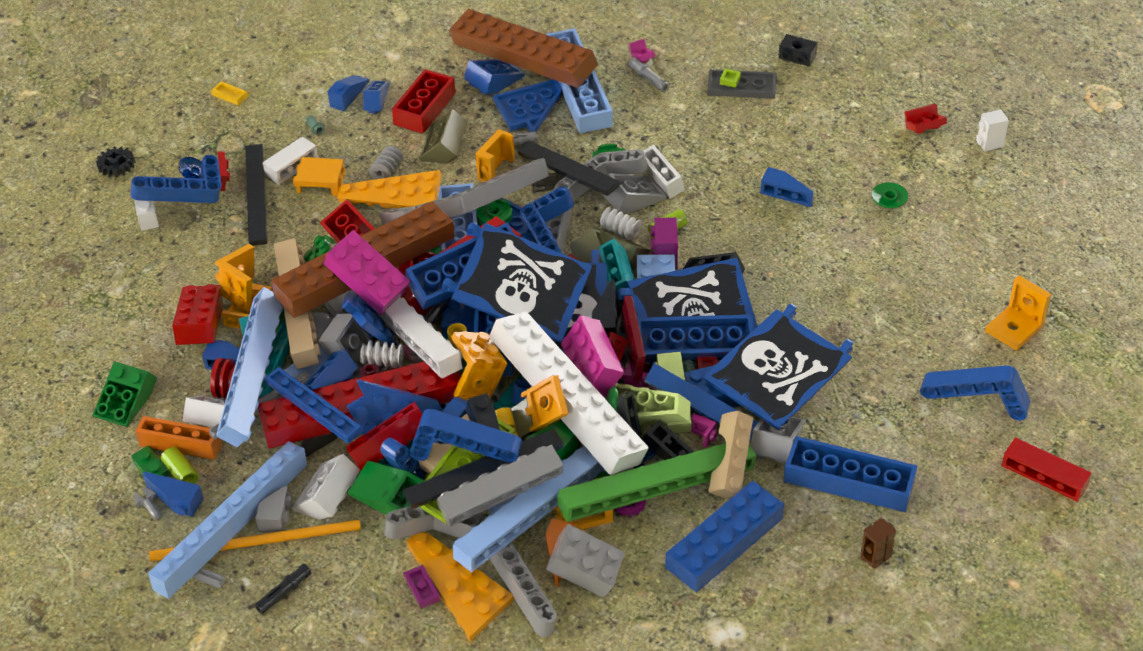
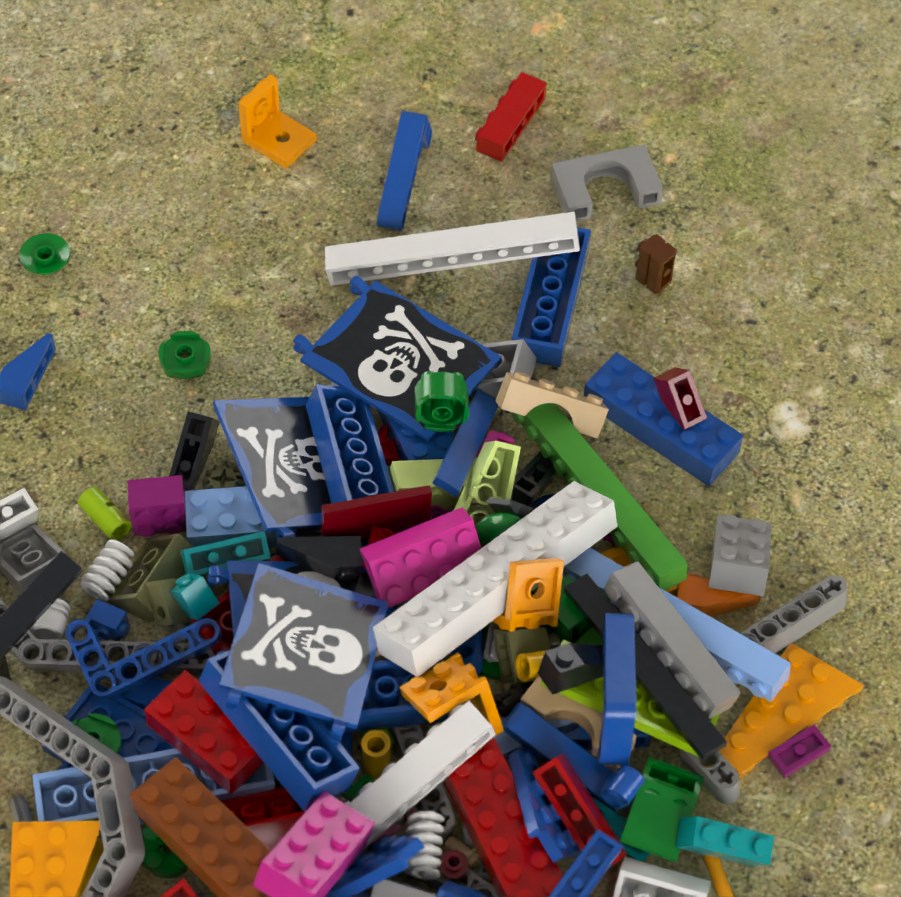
camera: 100 degrees left, 10 degrees up
none -> white piece [30,598,70,640]
none -> blue brick [84,600,130,641]
none -> green plate [158,331,211,379]
none -> teal brick [170,574,220,620]
none -> white brick [325,212,580,286]
none -> green brick [415,371,469,432]
none -> light grey arch [550,144,663,222]
none -> dark red slope [653,367,707,429]
none -> teal brick [676,816,774,867]

